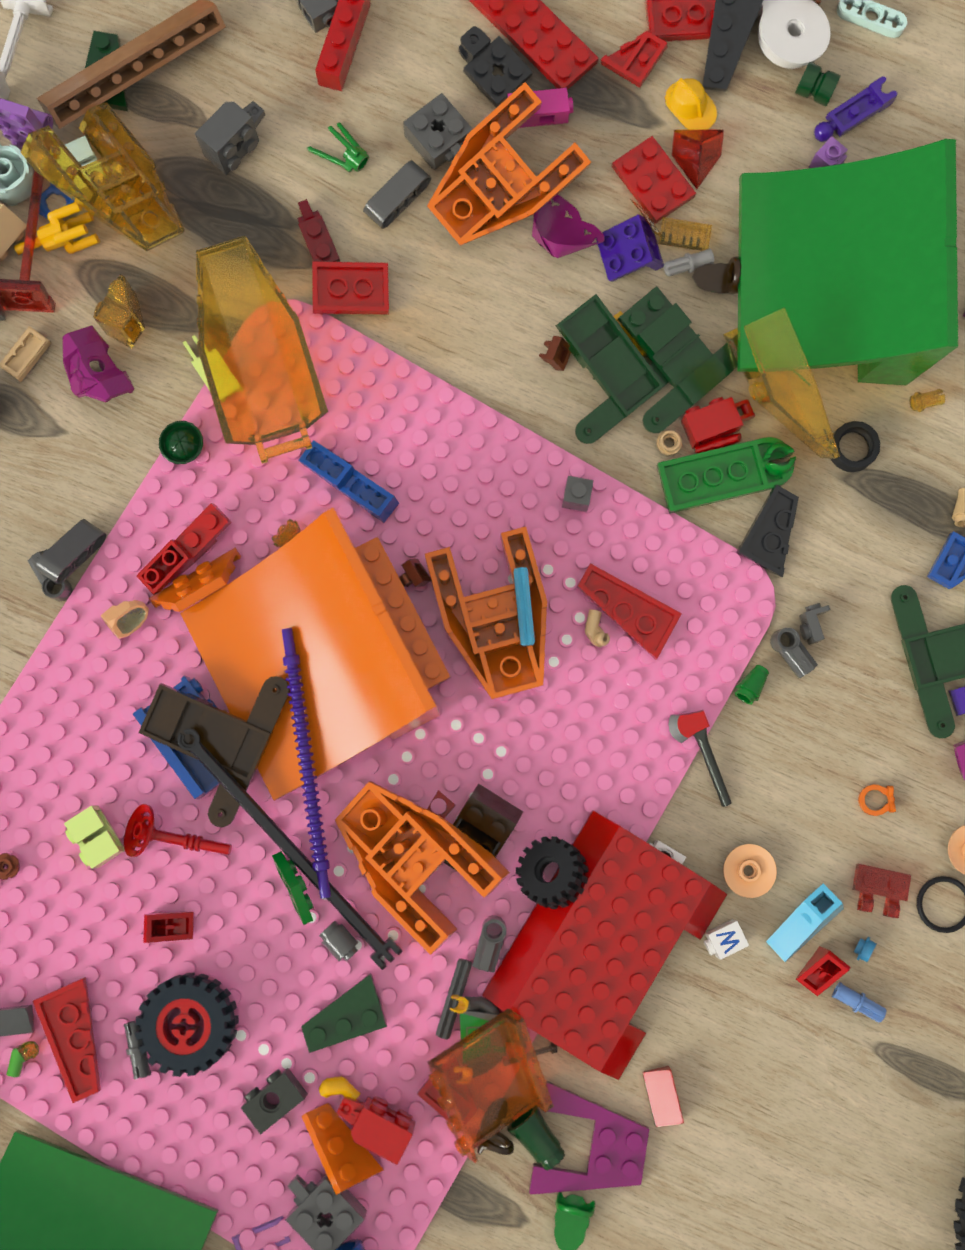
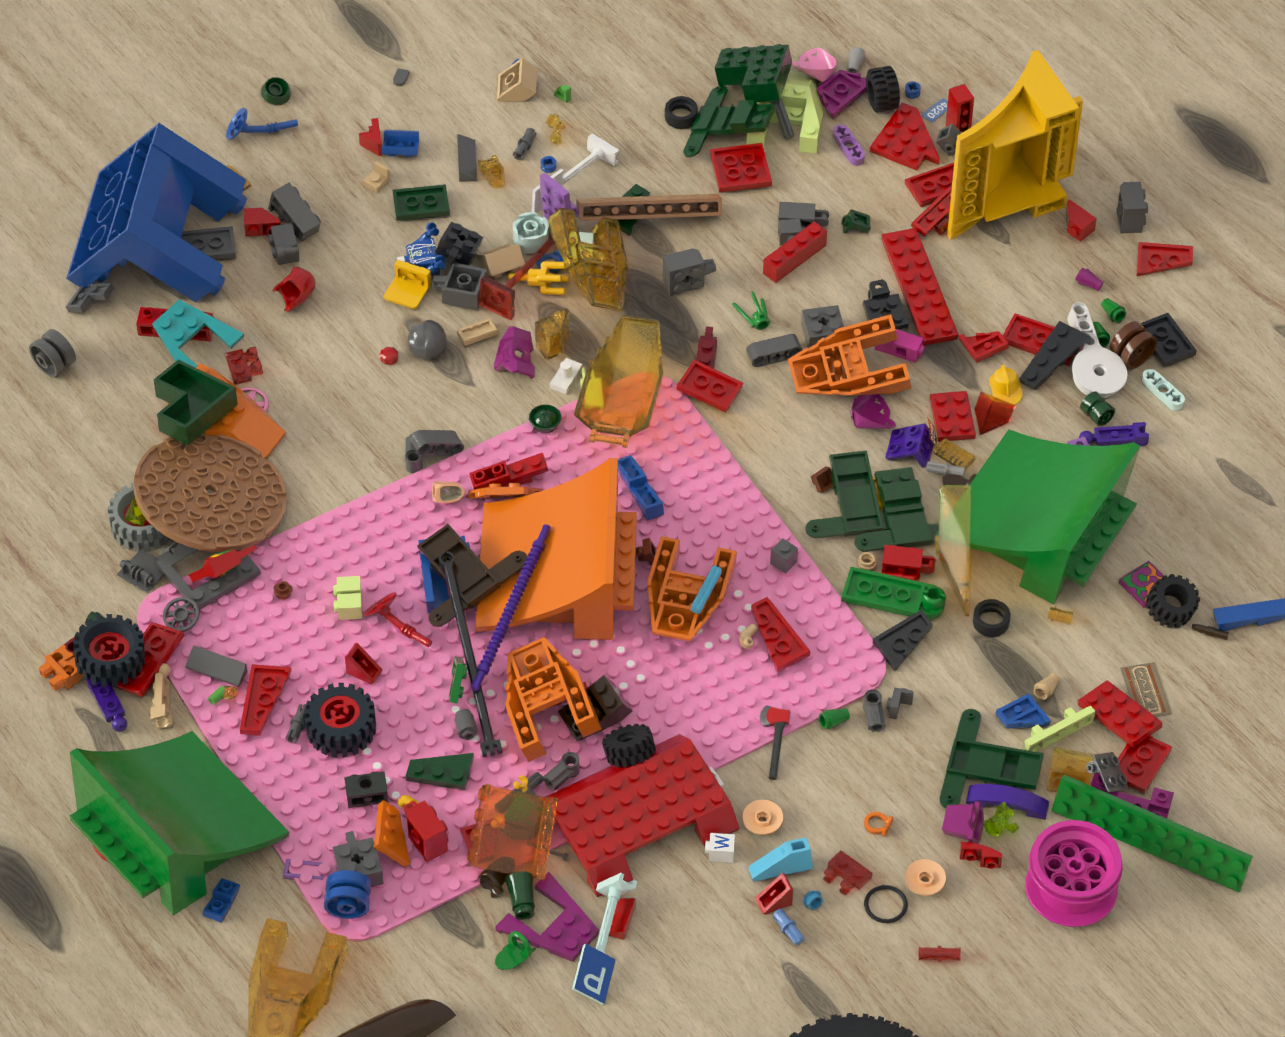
camera: 30 degrees right, 30 degrees down
none -> white tile [550,358,583,395]
none -> piece [572,873,637,1005]

